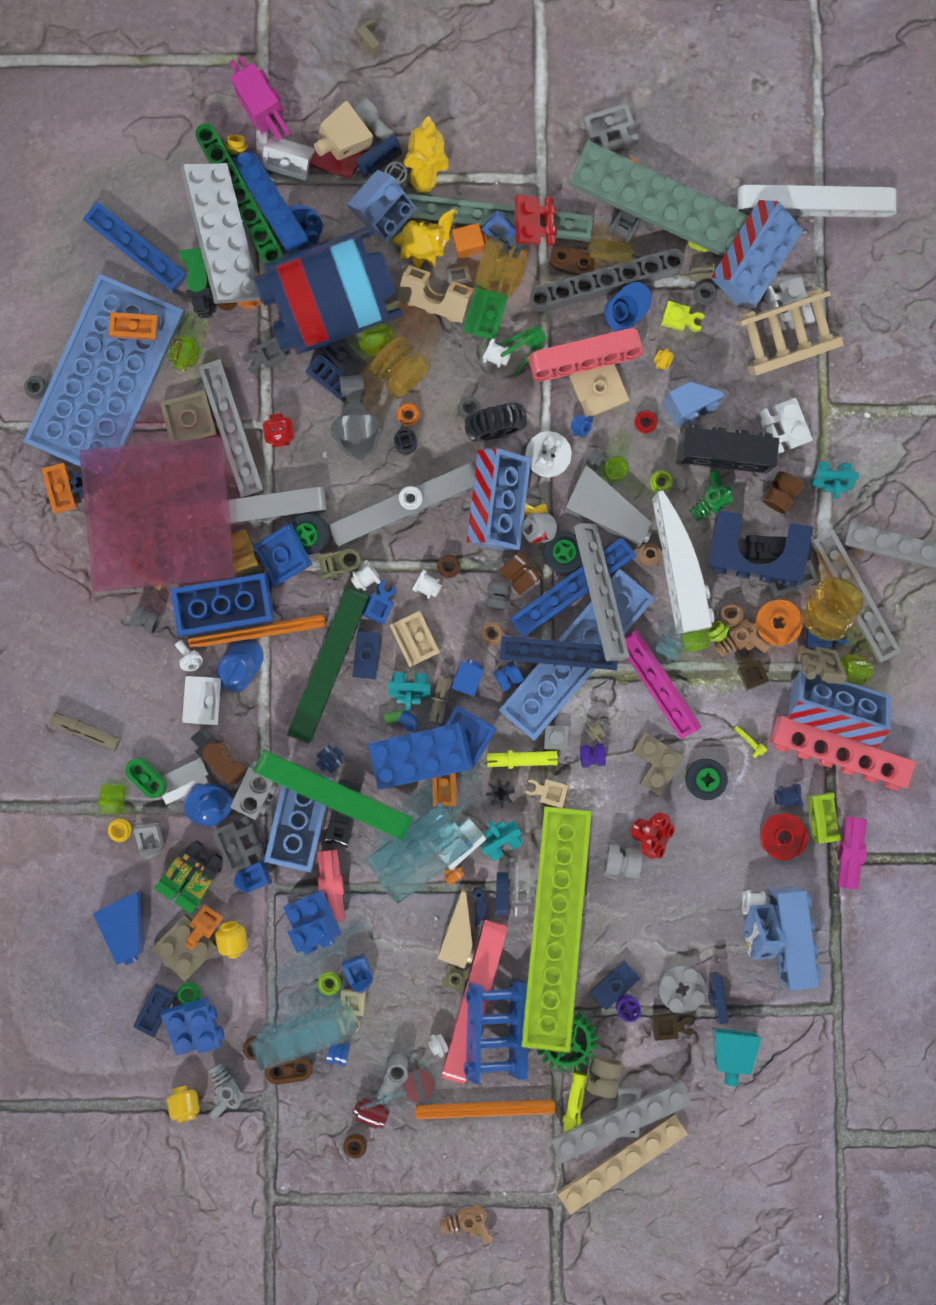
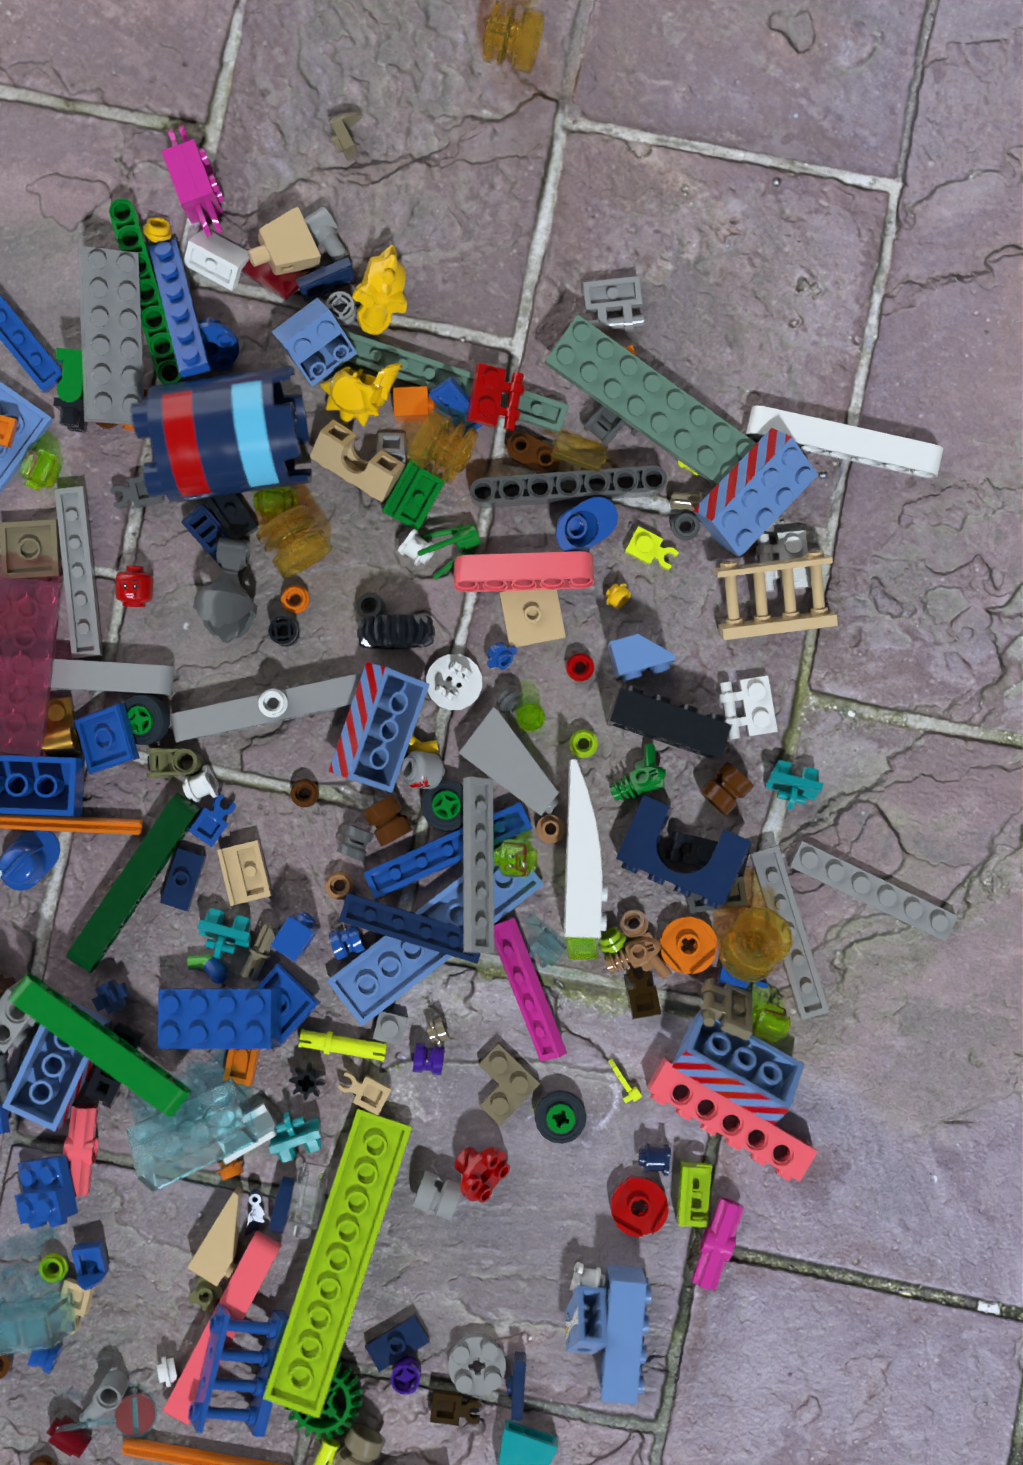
camera: 20 degrees right, 0 degrees up
white brick [412,570,442,599] -> none
none -> clear neon green head [494,839,538,877]

